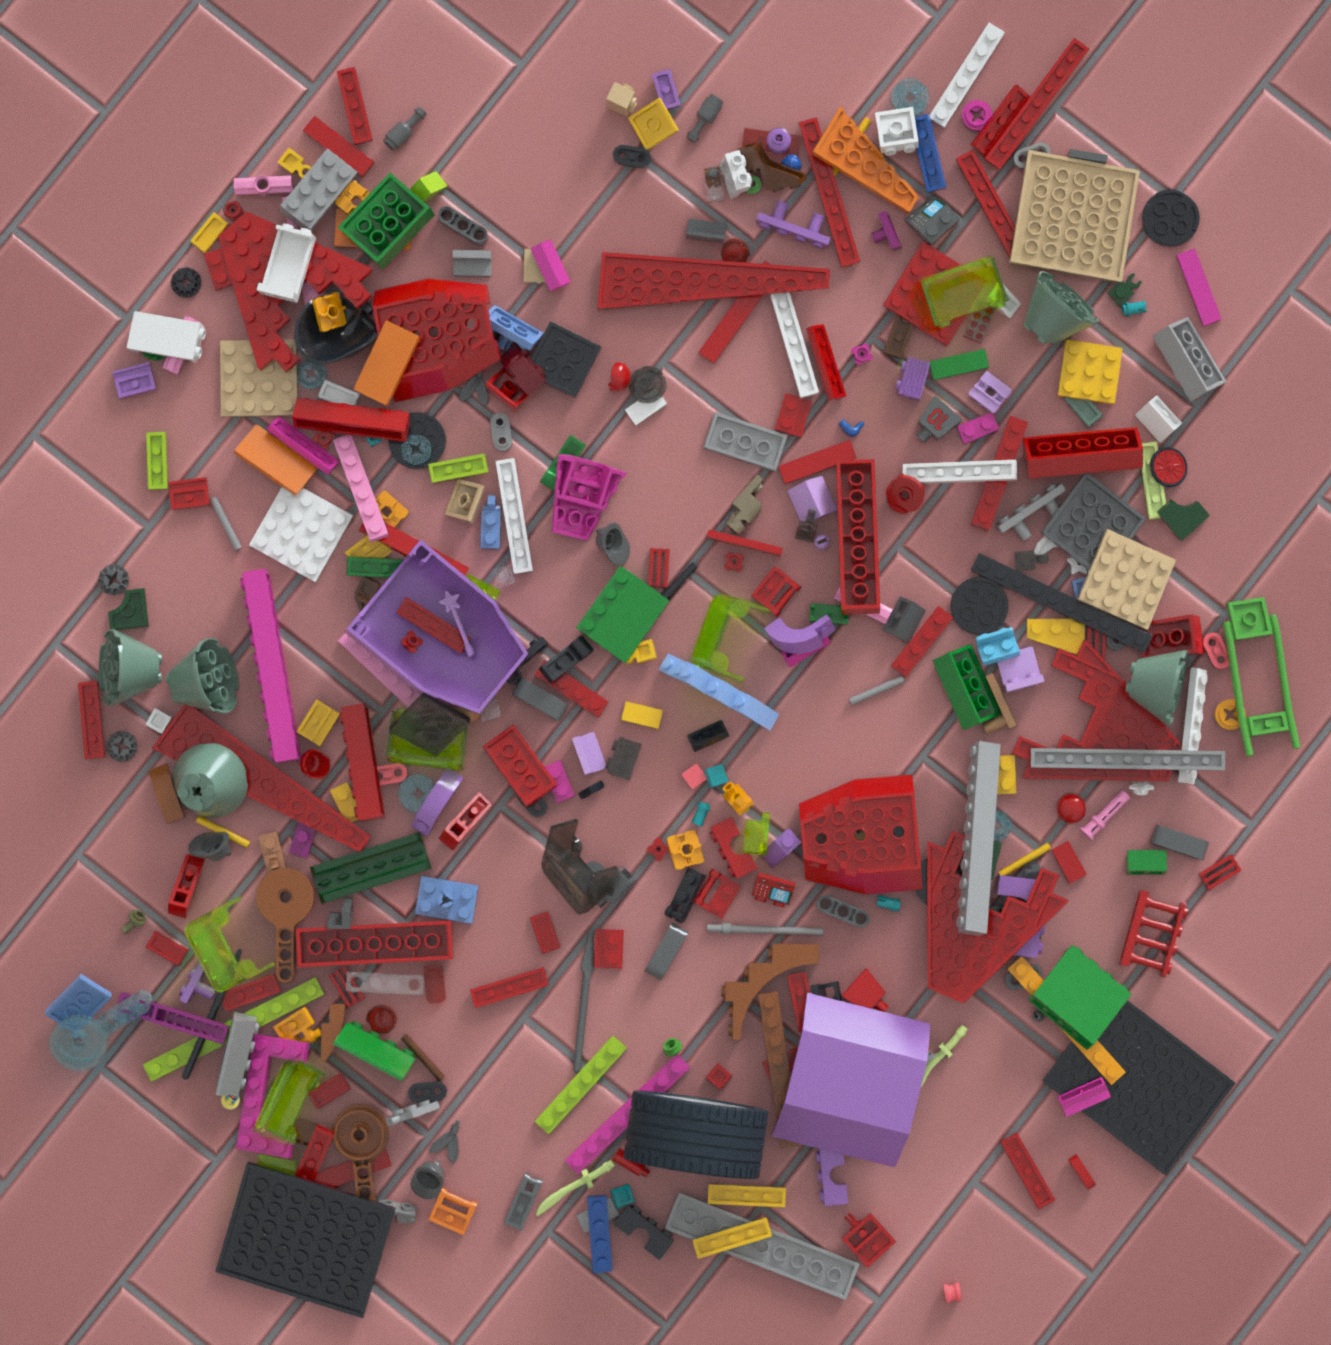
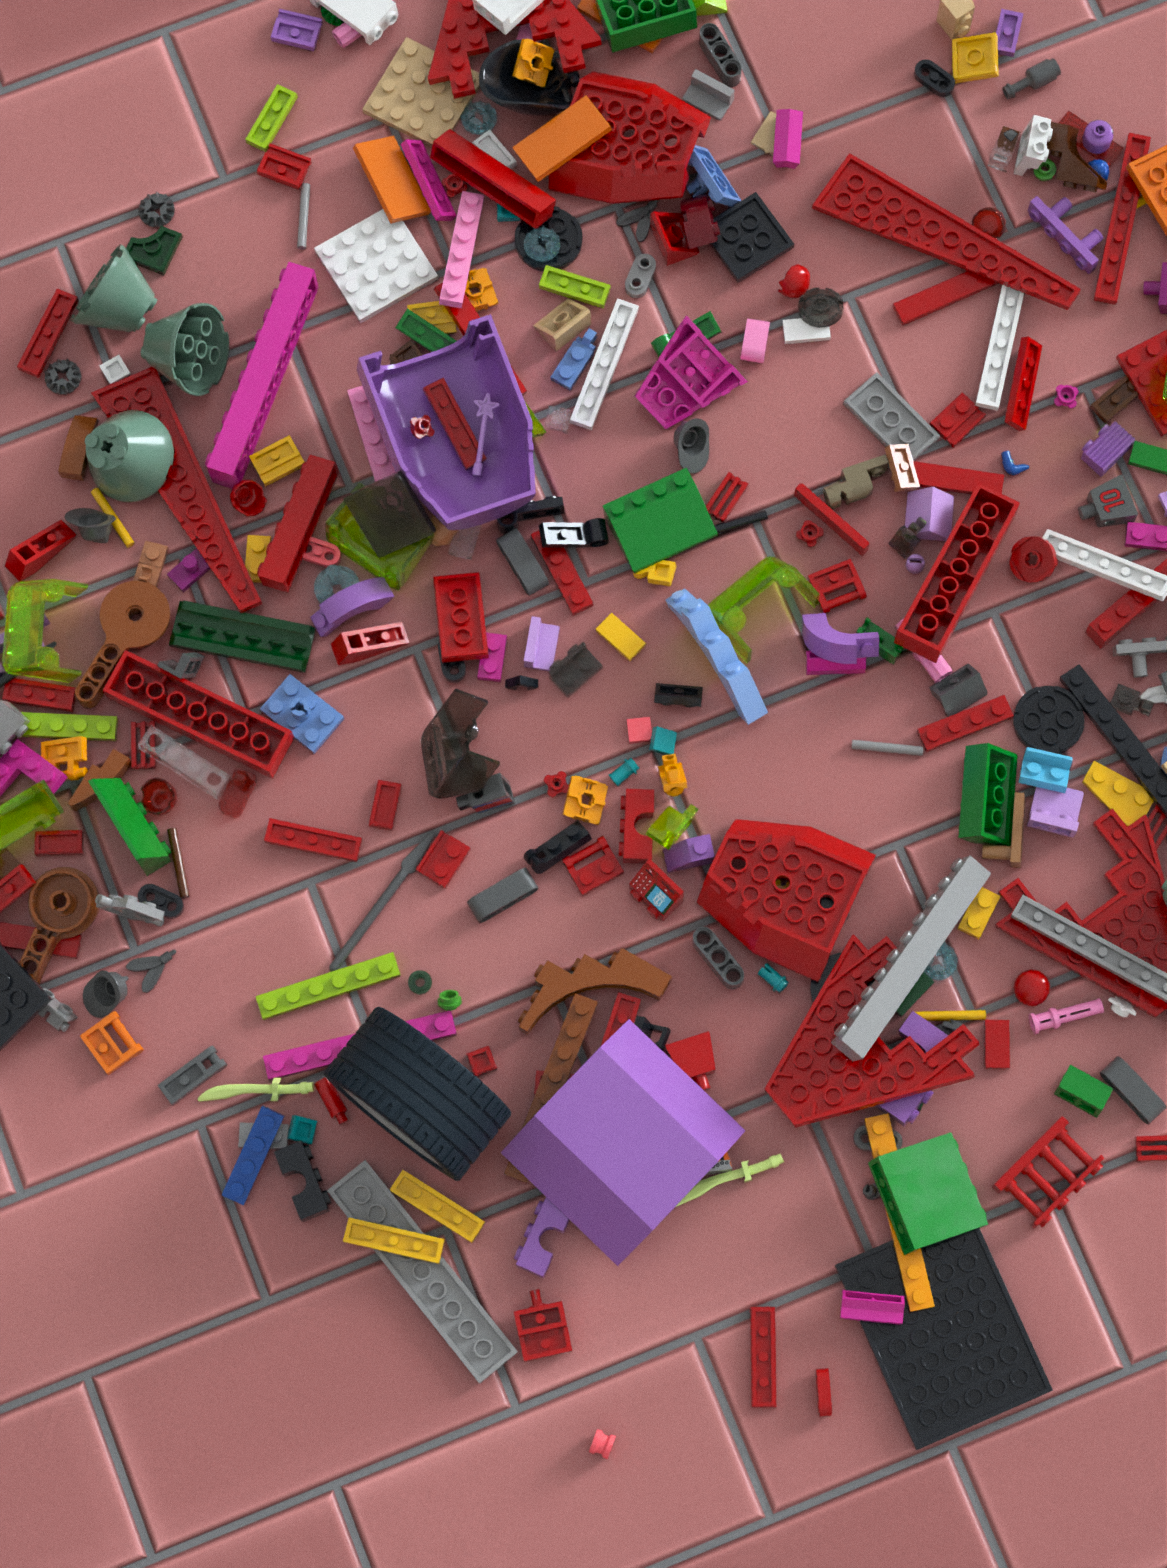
camera: 30 degrees right, 10 degrees down
dark grey panel [686,219,726,243] -> none
light grey bar [707,923,823,936] -> none
none -> clear green plate [408,970,432,995]
none -> bright pink beam [740,318,770,363]
none -> plate [884,444,920,492]

